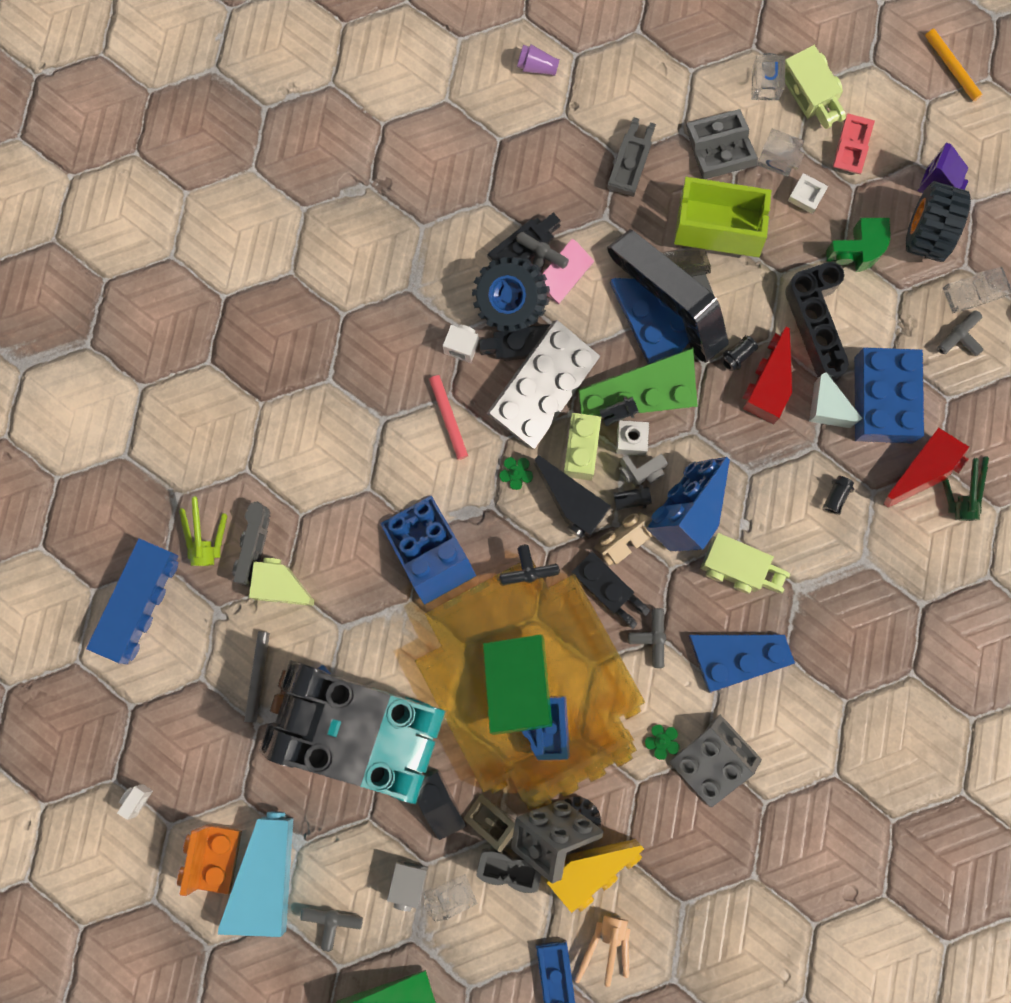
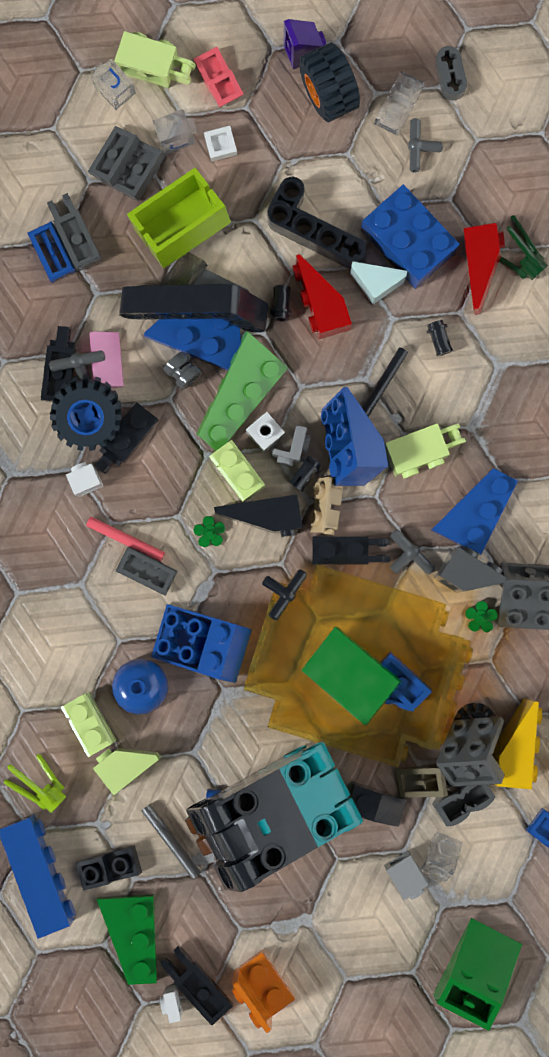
camera: 45 degrees left, 5 degrees up
medium azure slope [218,811,294,937] -> none
dark grey hinge [232,501,271,587] -> none
dark grey piece [300,908,363,952] -> none
plate [486,320,600,449] -> none
black pin [599,396,639,427] -> none
green brick [826,218,891,272] -> none
none -> blue tile [27,221,76,283]
none -> yellowish green brick [61,692,117,757]
none -> black slope [76,845,142,891]
none -> green wing [97,894,158,985]
none -> blue cylinder [112,658,169,715]
none -> dark grey plate [116,547,178,596]
none -> black hinge [160,946,233,1025]
none -> dark grey wheel [163,351,202,390]
none -> black bar [362,347,408,417]
none -> dark grey slope [434,546,507,593]

